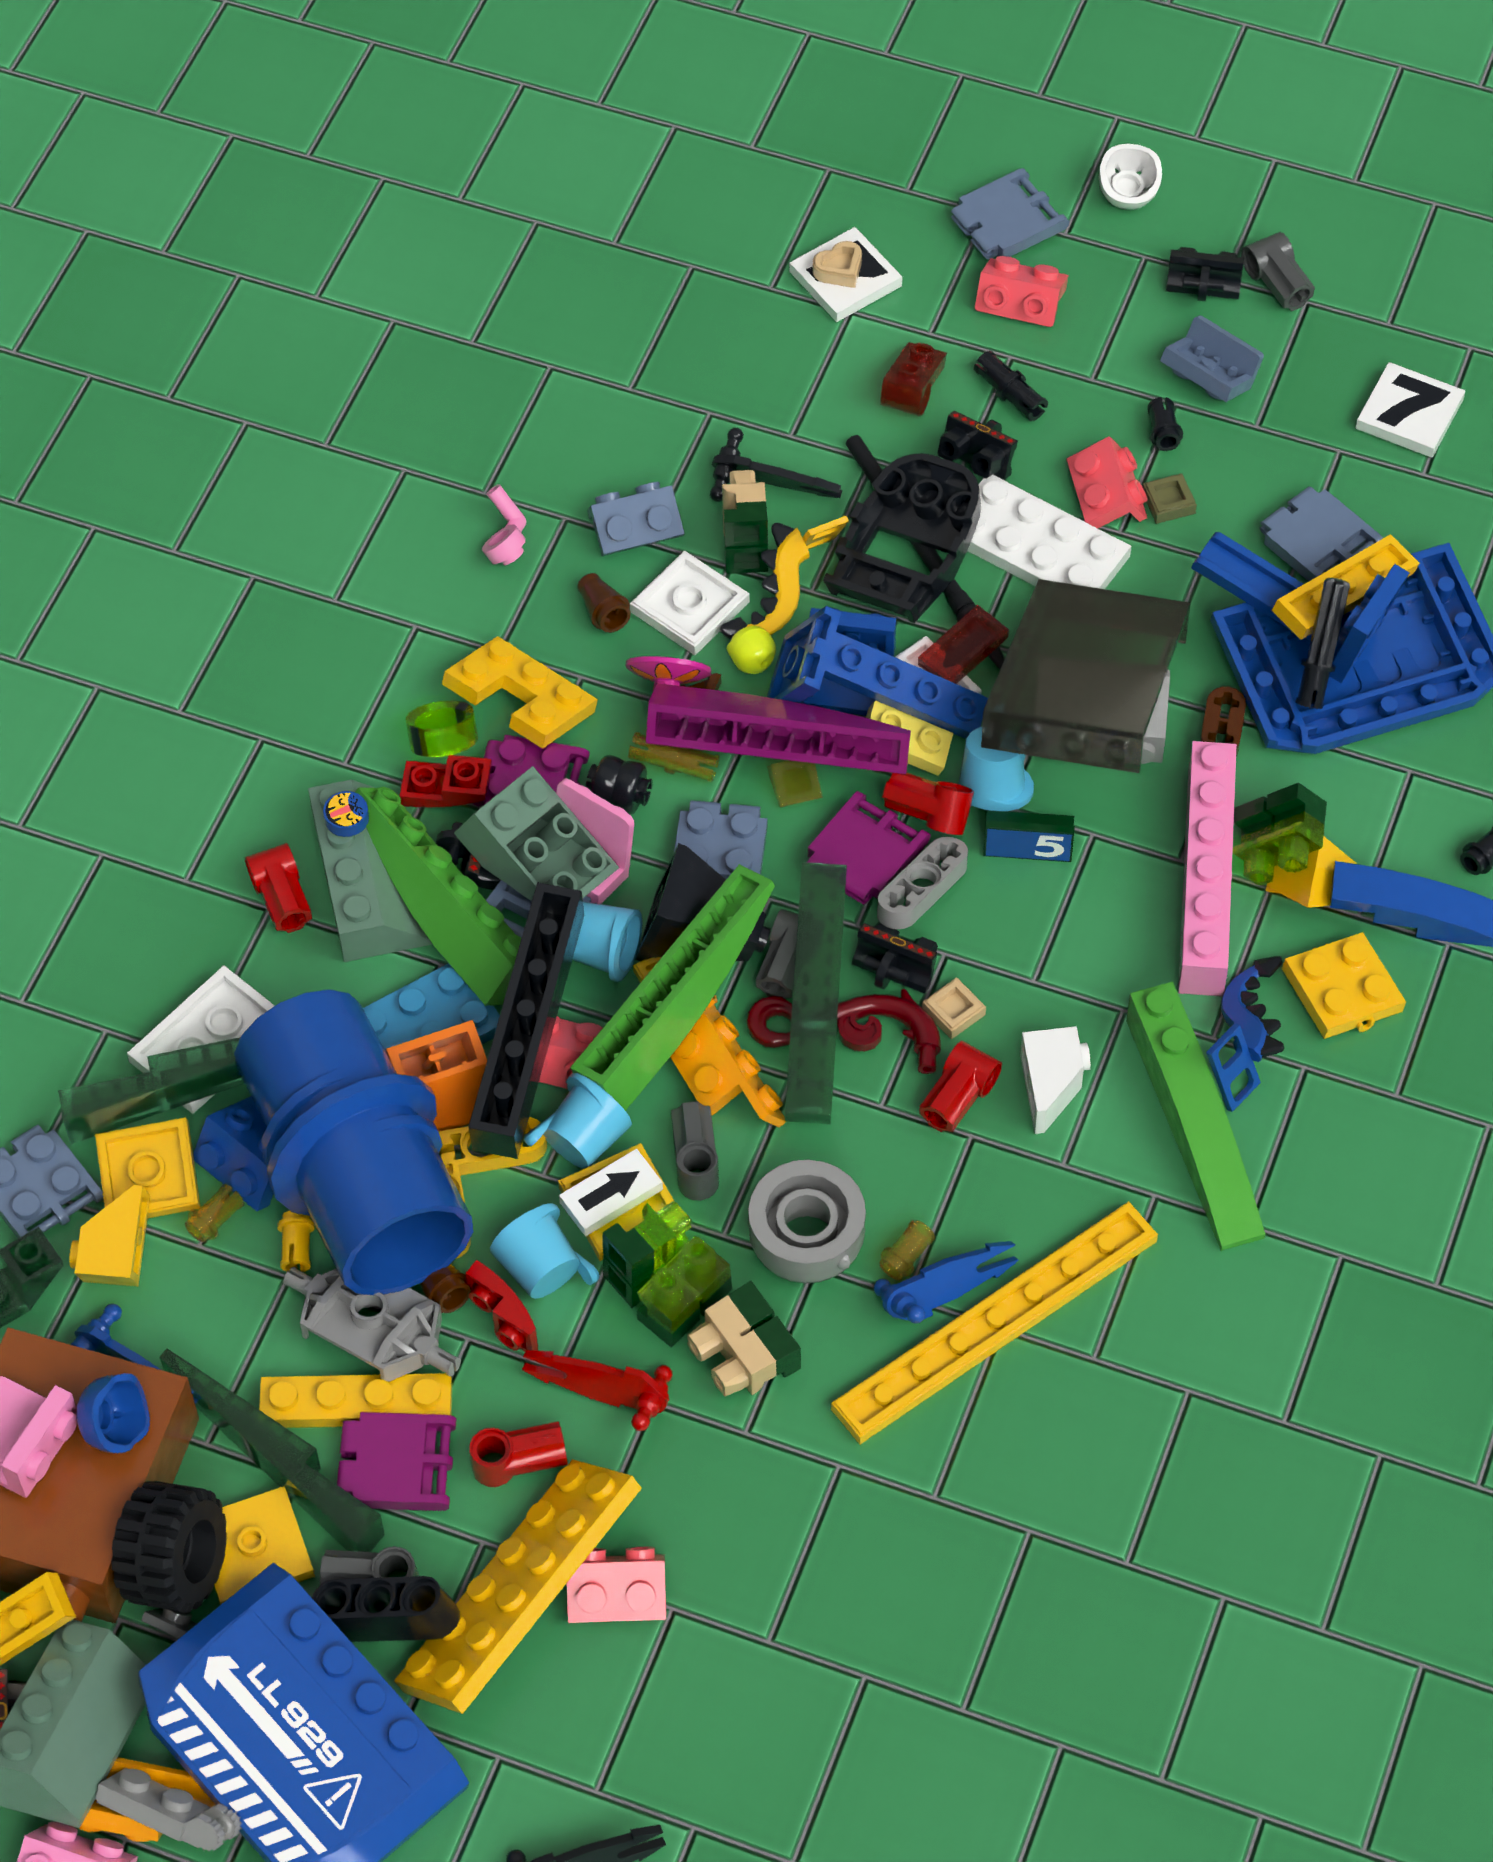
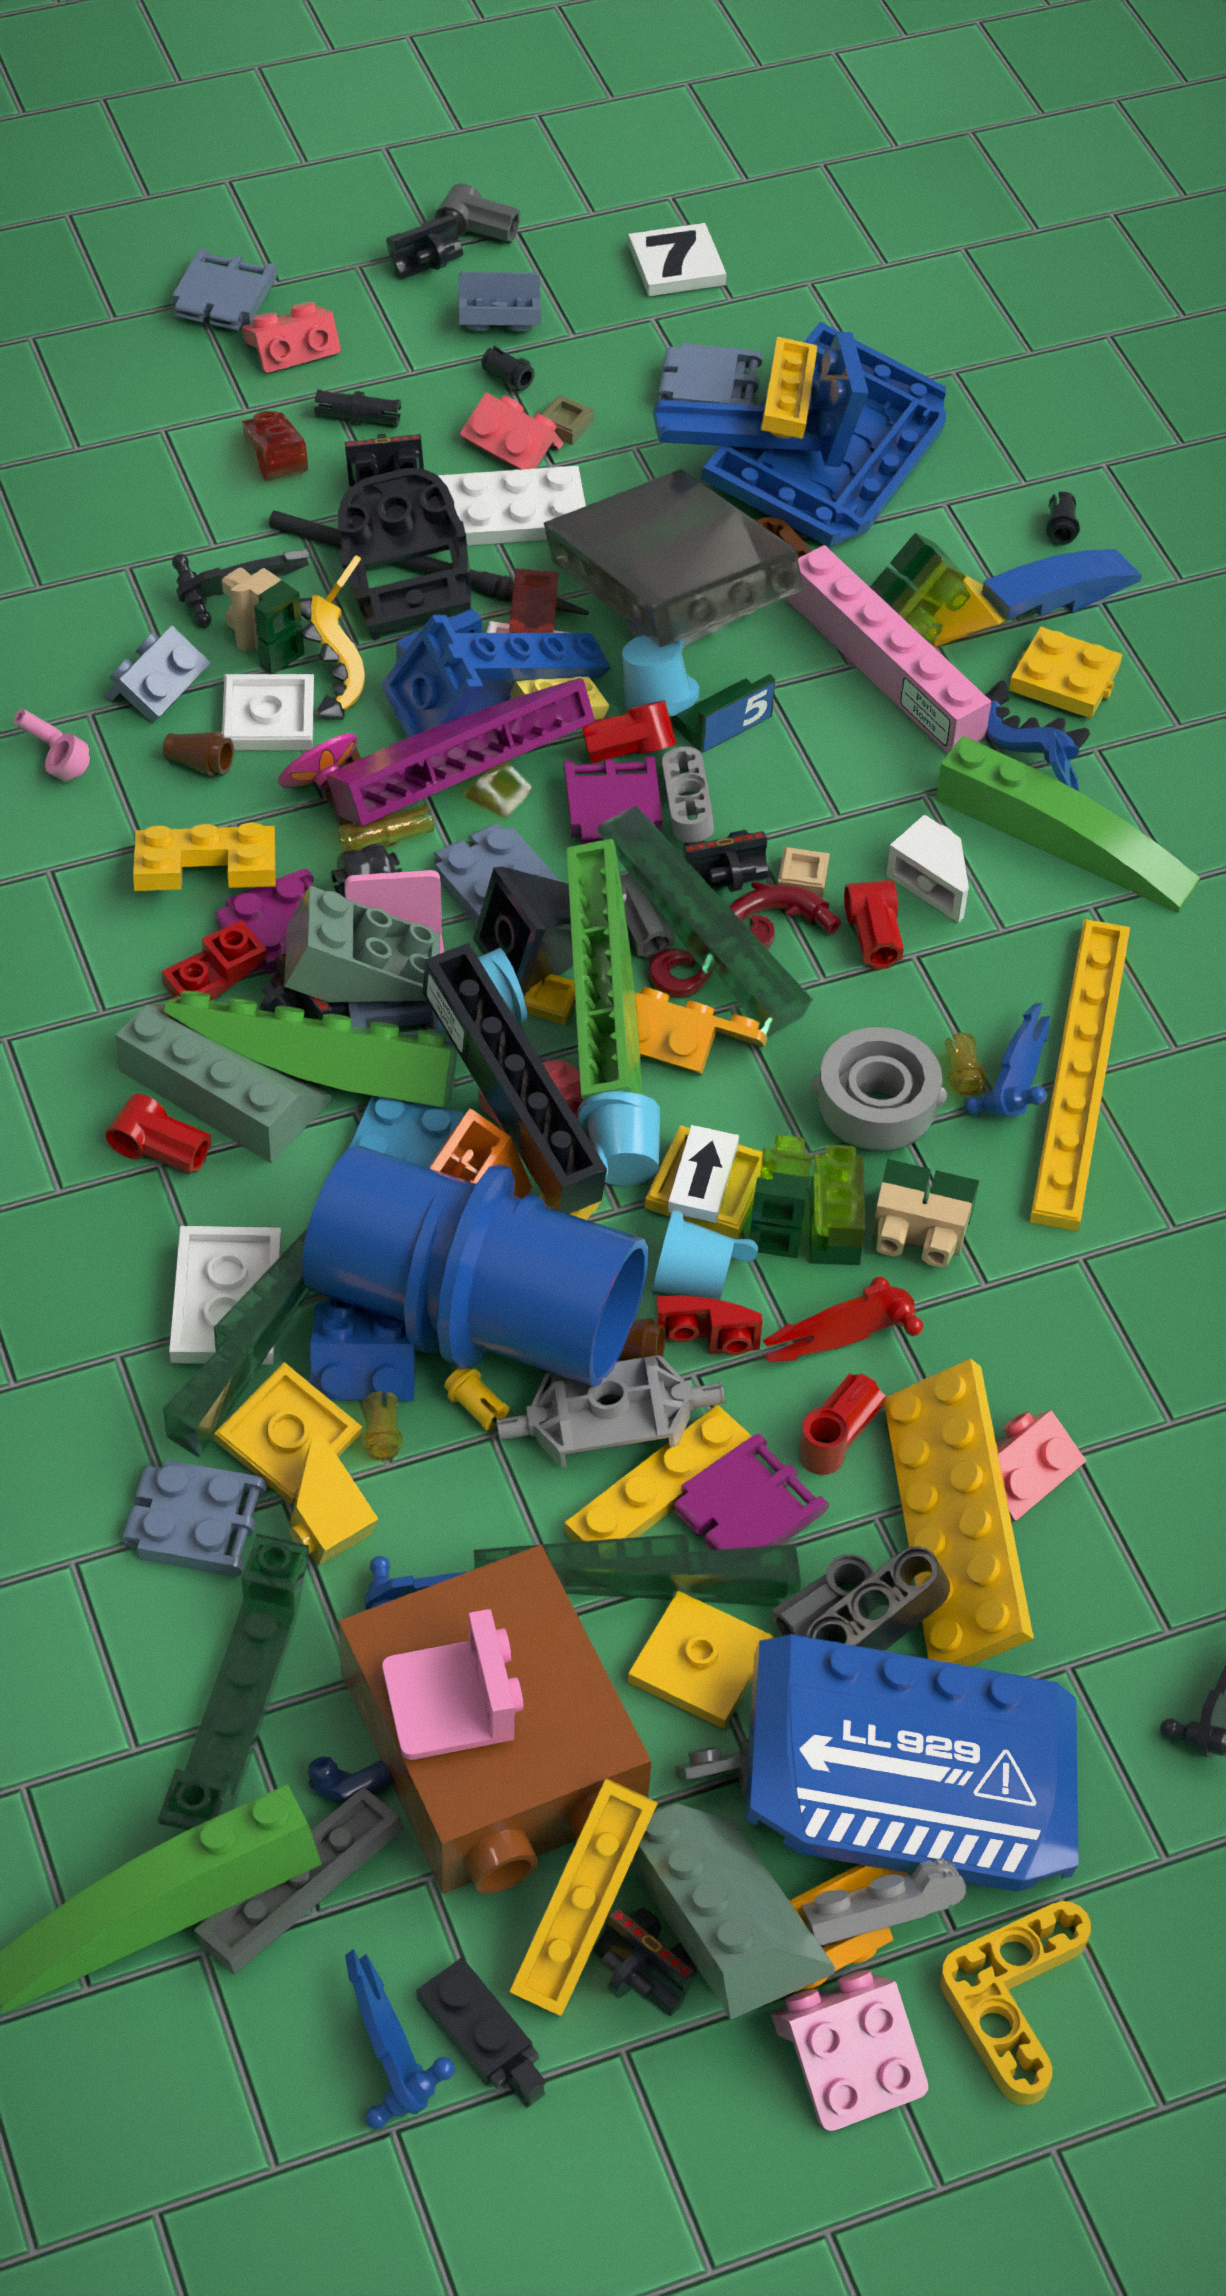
camera: 45 degrees left, 5 degrees down
blue helmet [76,1373,150,1453] -> none
black tyre [111,1481,227,1613] -> none
tile [323,791,369,837] -> none
clear neon green piece [405,700,478,757] -> none
dark grey piece [671,1101,719,1201] -> none
neon yellow piece [726,626,776,674] -> none
white tile [790,227,902,322] -> none
tan tile [813,241,862,288] -> none
white helmet [1099,144,1162,210] -> none
black axle [1295,578,1350,709] -> none

